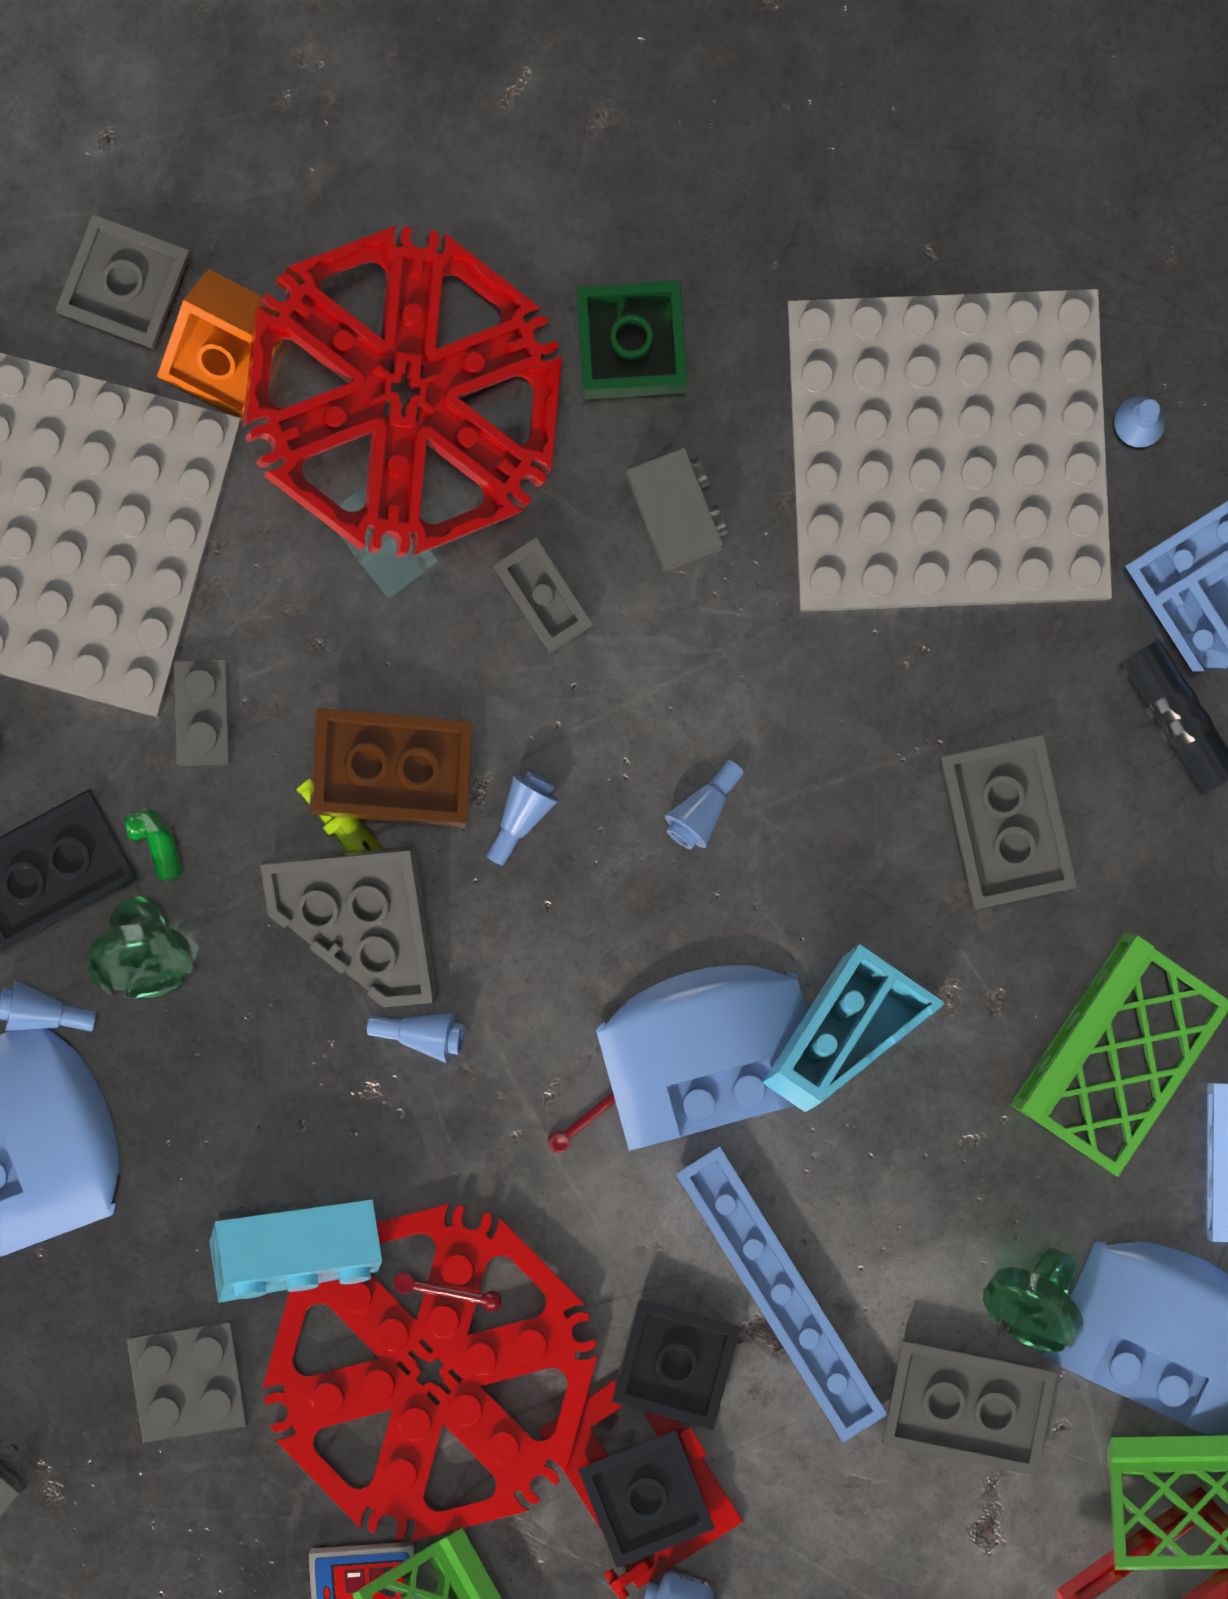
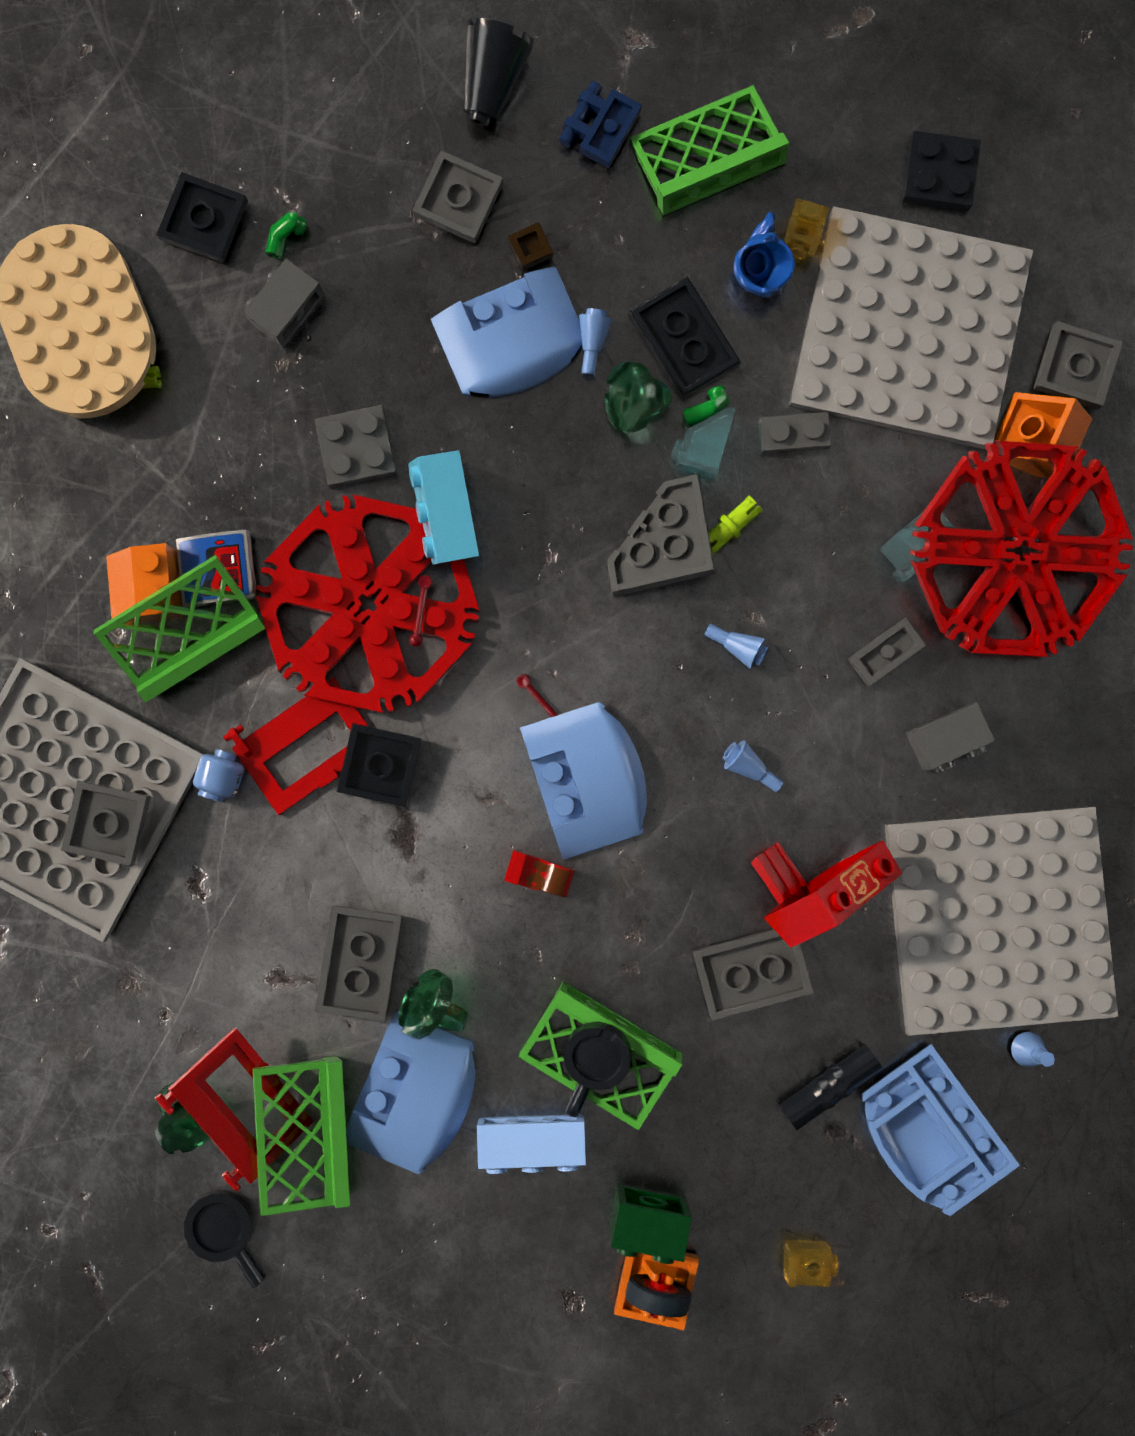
camera: 80 degrees right, 0 degrees up
reddish brown plate [309,708,472,827] -> none
medium blue cone [367,1012,466,1064] -> none
dark green brick [576,280,687,400] -> none
black plate [578,1429,715,1568] -> none
medium blue plate [675,1146,888,1442] -> none
medium azure wedge [762,944,946,1112] -> none
none -> leg [504,849,575,897]
none -> black piece [563,1021,632,1117]
none -> clear light blue slope [671,407,736,482]
none -> red piece [751,840,903,948]

